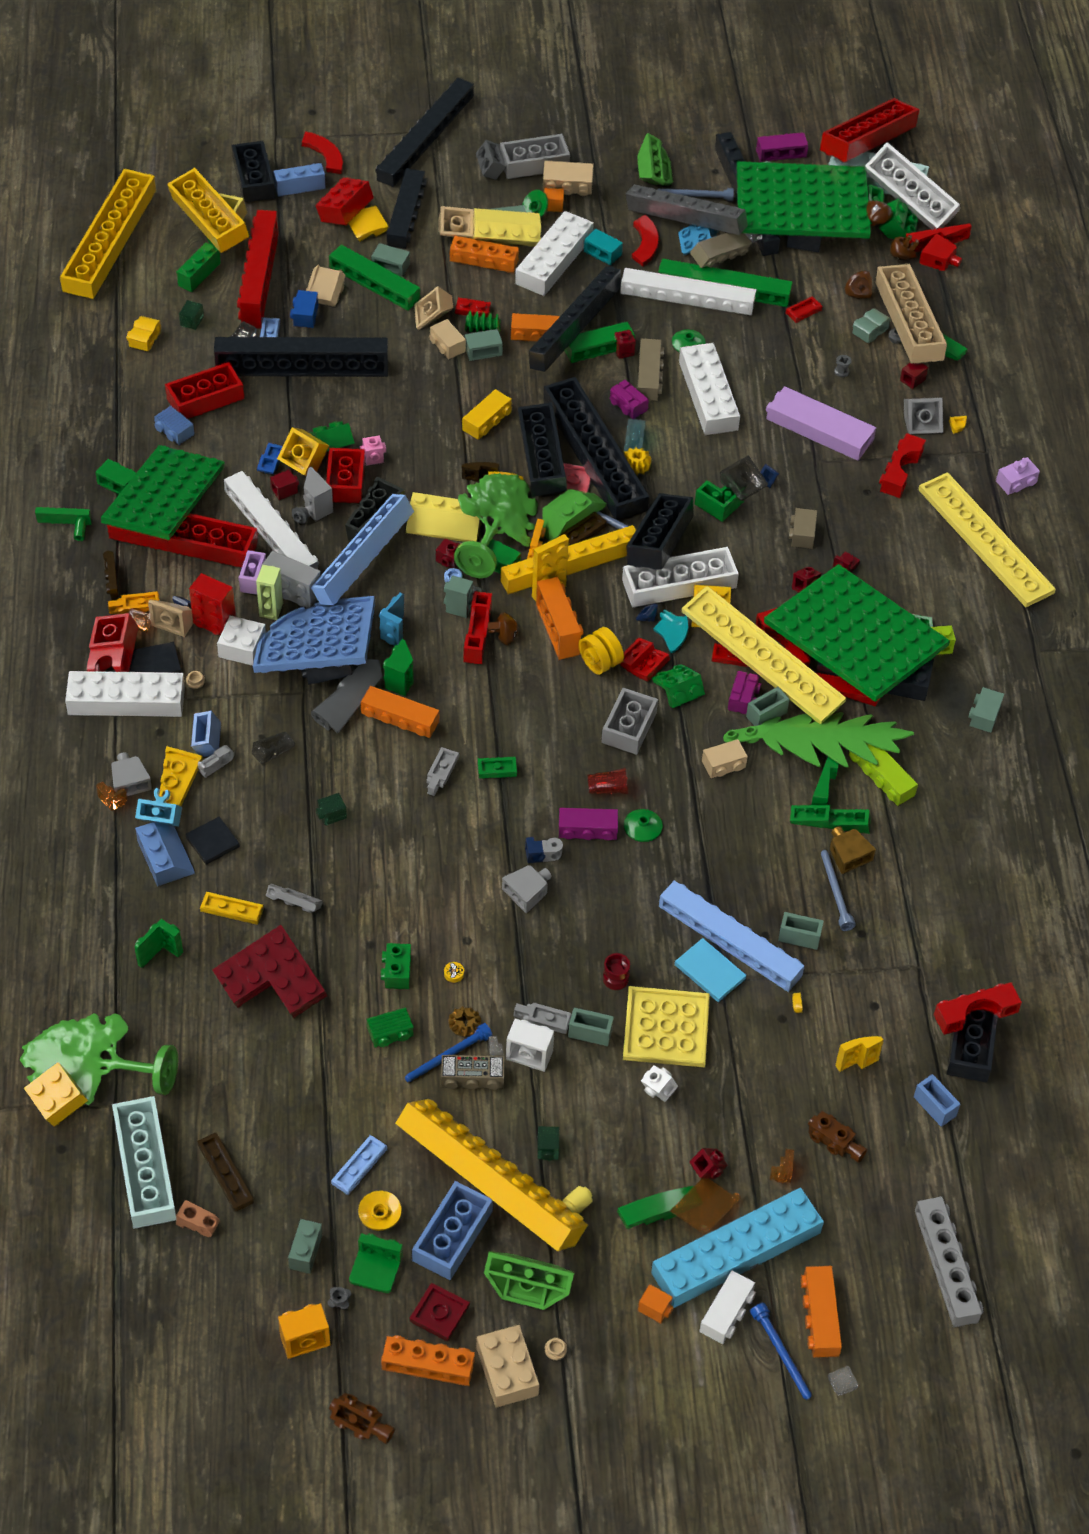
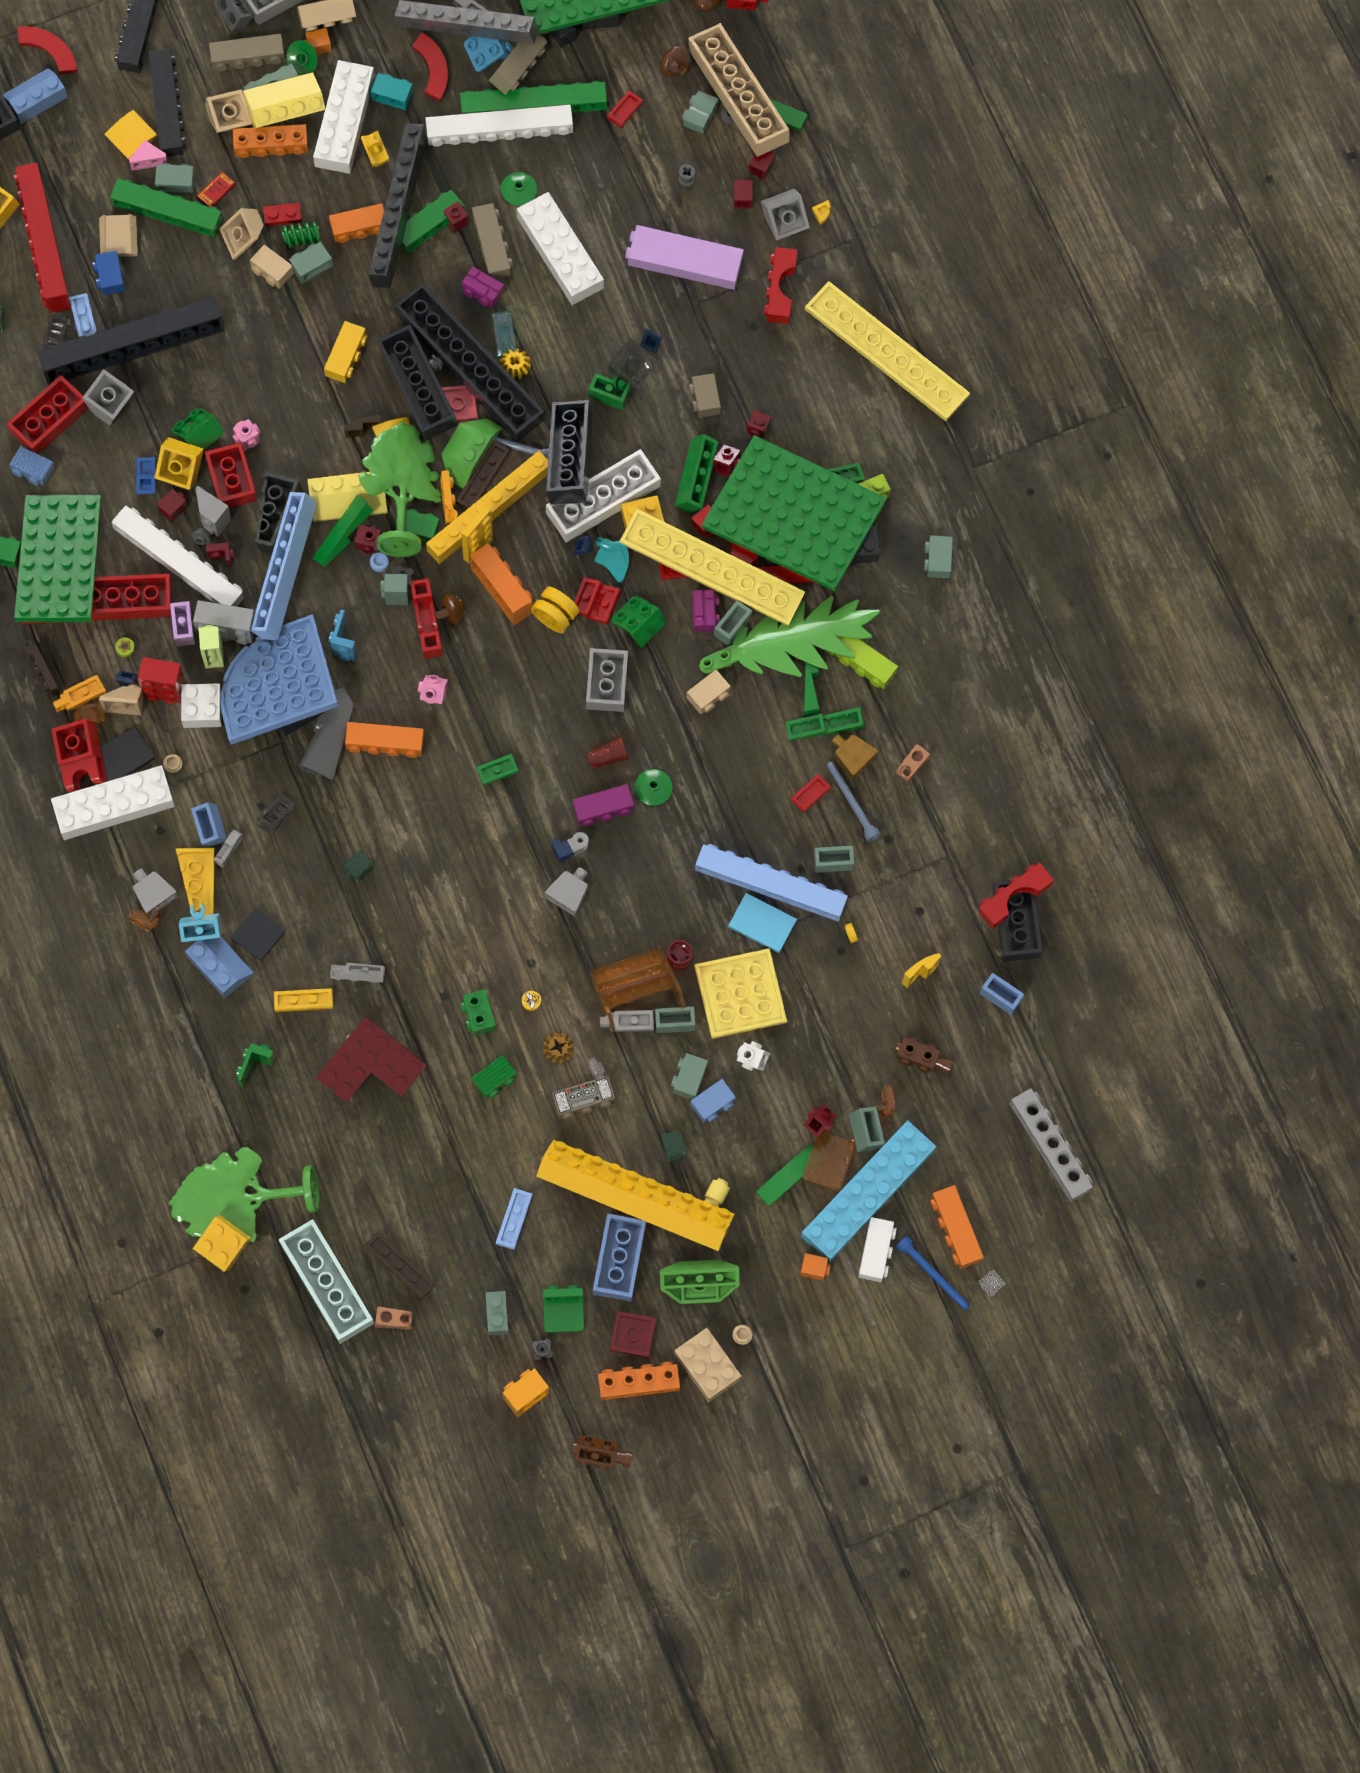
camera: 20 degrees left, 20 degrees up
red brick [315,178,374,225] -> none
yellow dish [358,1191,401,1231] -> none
green slope [383,639,414,696] -> none
blue piece [405,1023,493,1082] -> none
light grey hinge [426,747,459,796] -> none
white brick [506,1018,554,1072] -> none
lavender brick [996,457,1040,495] -> none
none -> light grey slope [82,369,134,426]
none -> lime tile [115,637,135,657]
none -> bright pink slope [129,140,167,171]
none -> red tile [197,172,236,207]
none -> dark red bracket [206,542,234,566]
none -> dark tan brick [209,34,285,71]
none -> green slope [313,495,373,568]
none -> yellow hips [361,131,390,167]
none -> bright pink brick [418,675,448,704]
none -> dark grey plate [428,354,443,373]
none -> clear orange windscreen [590,950,686,1032]
none -> sand green brick [671,1053,708,1100]
none -> green brick [675,434,718,513]
none -> medium blue brick [690,1079,736,1123]
none -> dark red brick [734,179,752,208]
none -> red tile [791,774,831,813]
none -> sand green brick [849,1107,885,1152]
none -> nougat leg [896,744,930,782]

